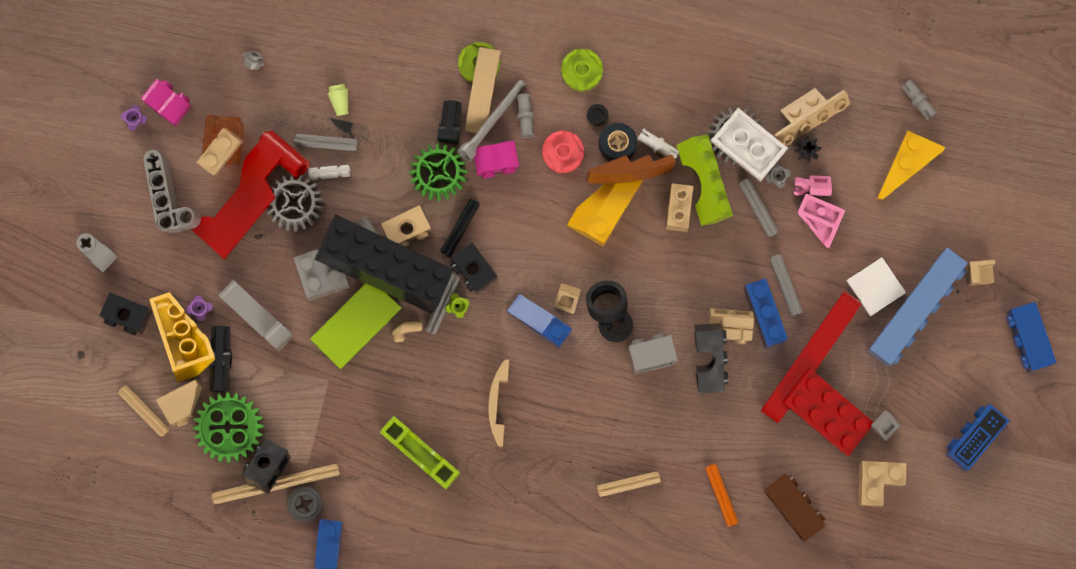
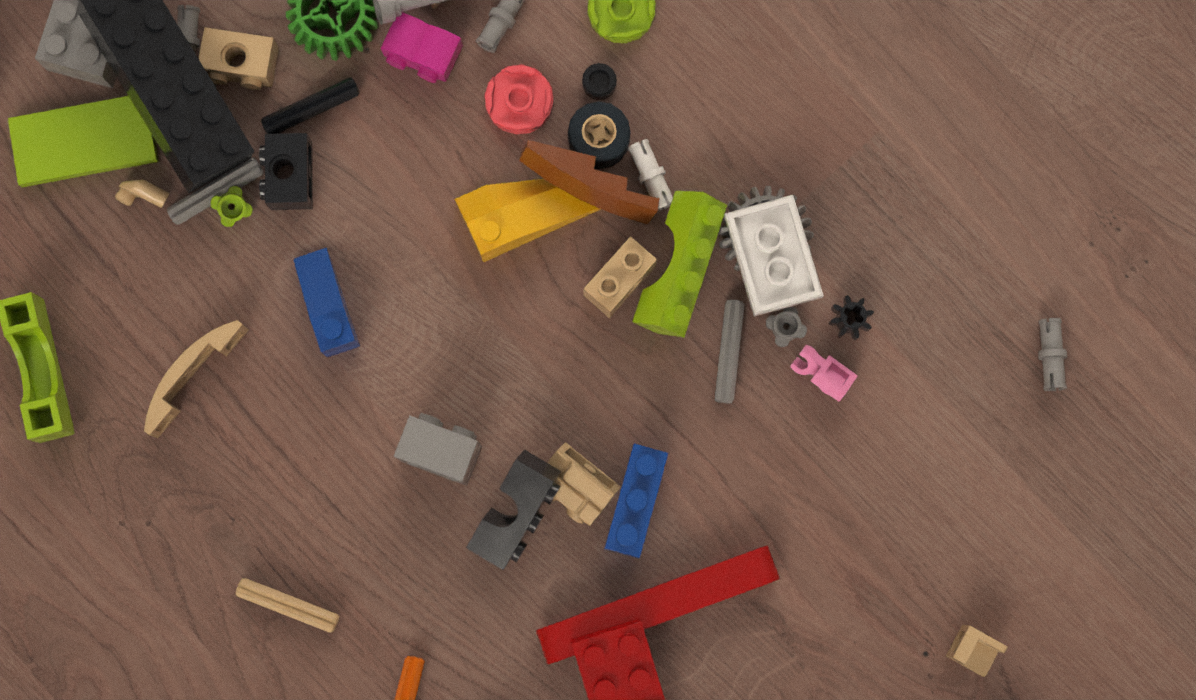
camera: 35 degrees right, 0 degrees up
tan slope [553,283,581,314] -> none
black tyre [586,280,628,323] -> none
black gear [598,308,633,343] -> none
light grey axle [770,254,802,316] -> none
tan bracket [774,88,850,146] -> none
bright pink wing [797,194,845,248] -> none
white tile [846,257,906,317] -> none
medium blue brick [867,247,968,367] -> none
yellow wing [877,131,945,200] -> none

